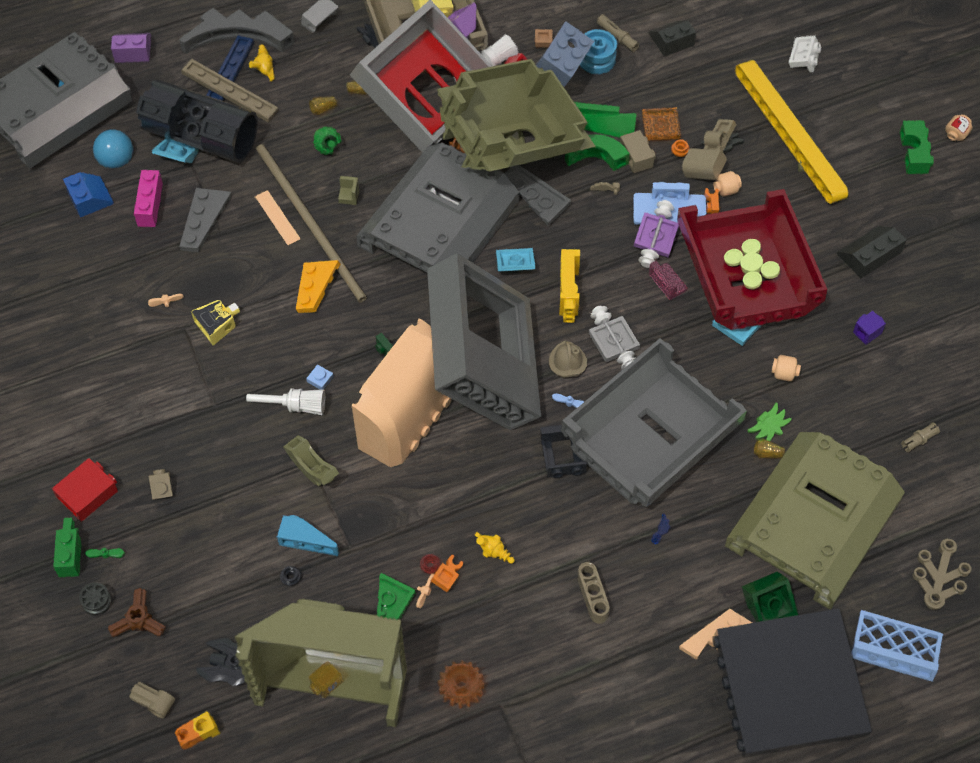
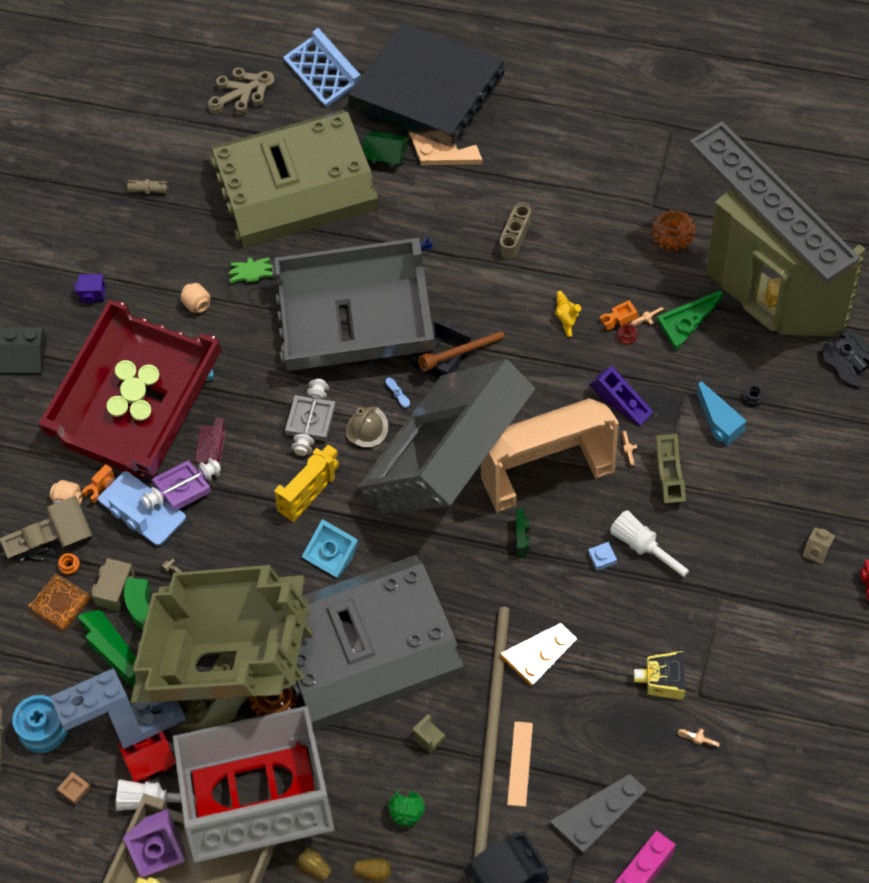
camera: 140 degrees left, 0 degrees up
clear yellow cone [754,438,784,458] -> none
none -> dark orange piece [418,332,505,371]
none -> dark purple slope [589,366,653,426]
none -> light nougat piece [622,431,638,466]
none -> dark grey plate [689,121,860,284]

